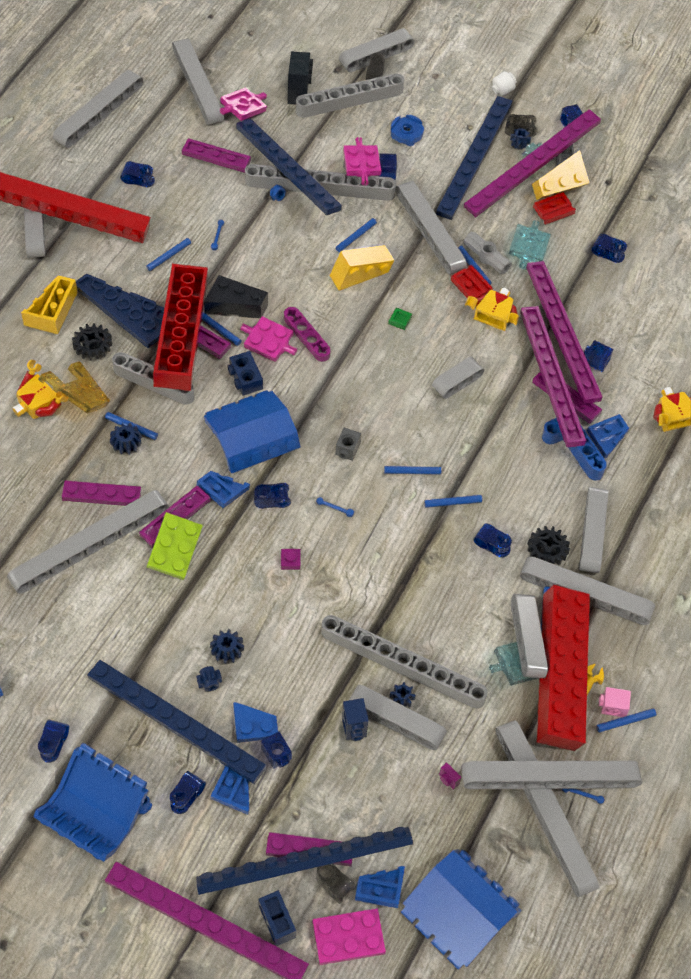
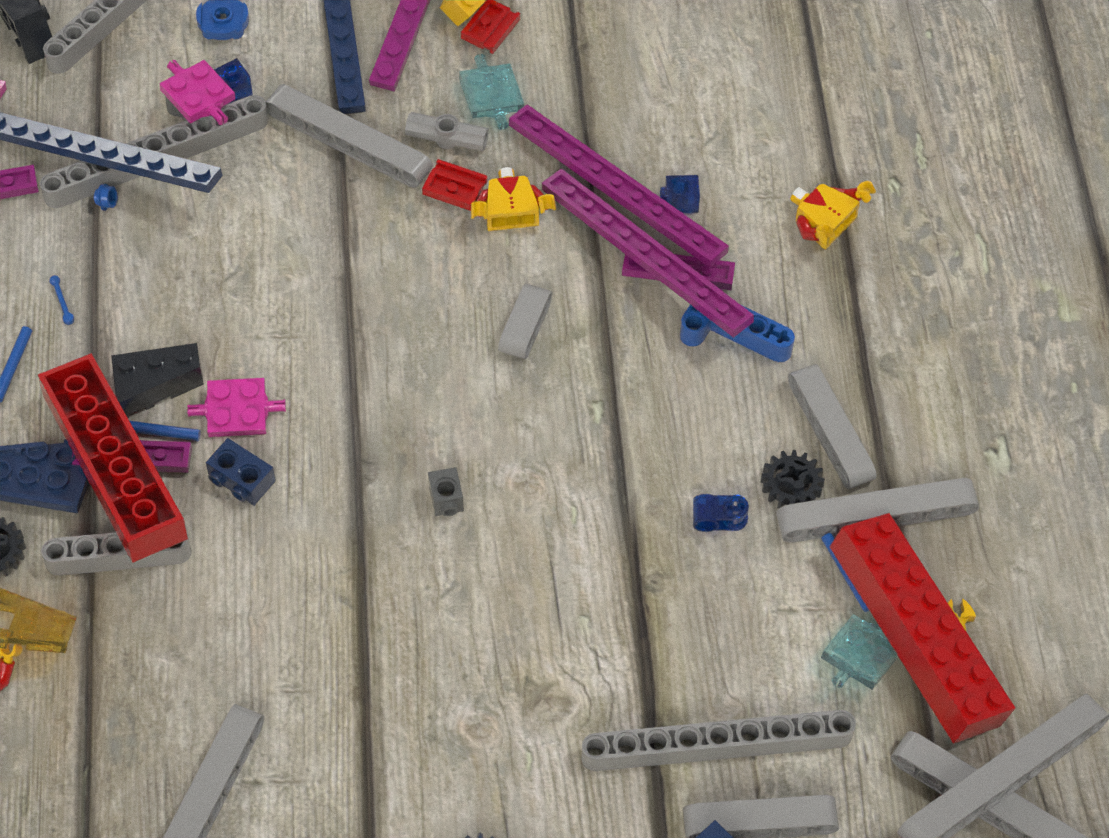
camera: 30 degrees left, 0 degrees up
magenta plate [62,480,142,506] -> none
blue bar [105,412,158,440] -> none
dark blue gear [110,423,142,455] -> none
magenta plate [139,486,210,548] -> none
lime plate [146,512,203,580] -> none
blue wing [196,471,250,508] -> none
blue hinge [204,390,301,474] -> none
clear blue piece [254,483,291,509] -> none
magenta plate [281,549,301,570] -> none
magenta beam [284,307,331,362] -> none
blue hinge [316,497,354,517] -> none
yellow wedge [330,245,394,291] -> none
blue bar [336,218,377,252] -> none
blue bar [384,466,441,474] -> none
green tile [388,308,412,330] -> none
dark blue gear [390,682,416,707] -> none
blue bar [424,495,482,508] -> none
blue bar [458,246,492,285] -> none
light grey beam [511,594,547,678] -> none
blue hinge [562,789,605,804] -> none
blue wing [587,414,629,458] -> none
clear blue piece [591,234,627,263] -> none
blue bar [596,708,657,733] -> none
bright pink brick [599,687,631,717] -> none

